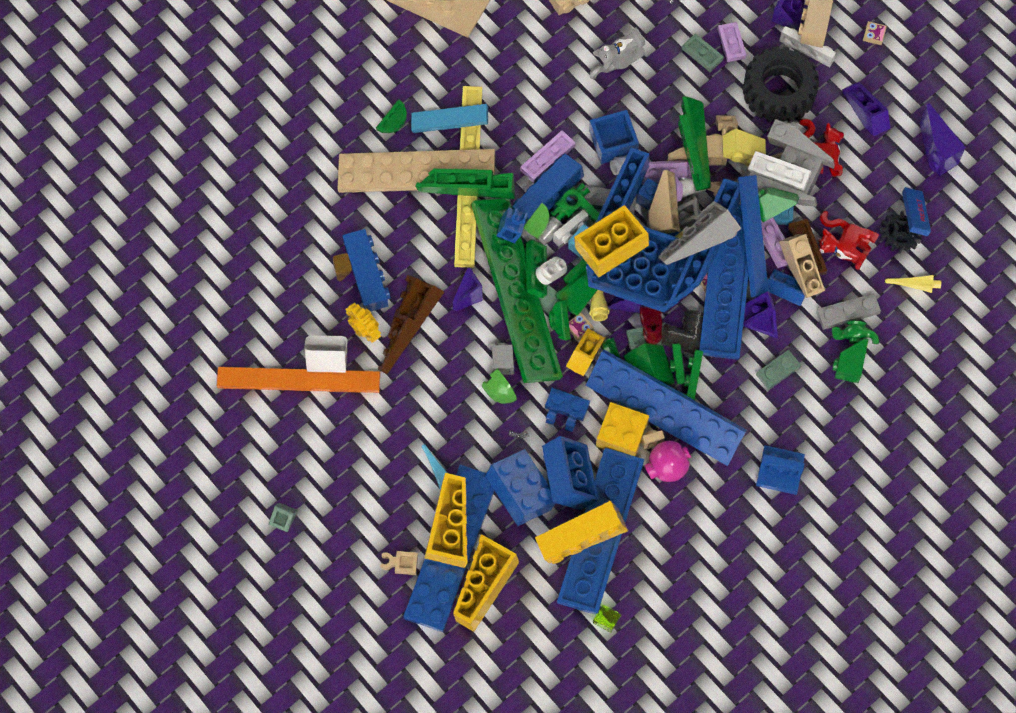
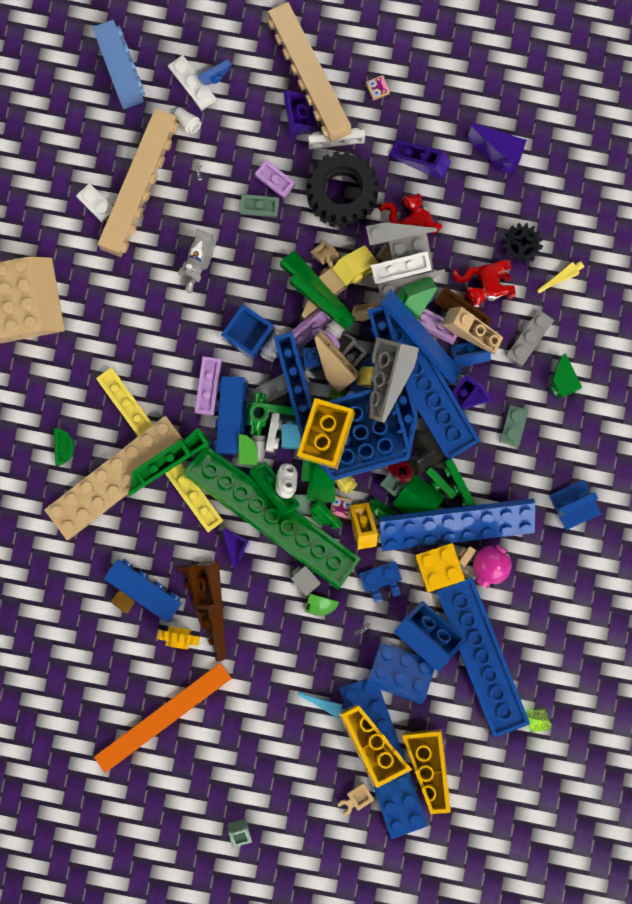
camera: 40 degrees left, 15 degrees up
white piece [305,335,347,373] -> none
dark azure tile [411,104,488,133] -> none
blue brick [496,208,527,243] -> none
yellow wedge [535,501,628,564] -> none
green piece [832,321,879,344] -> none
blue tile [902,187,931,236] -> none

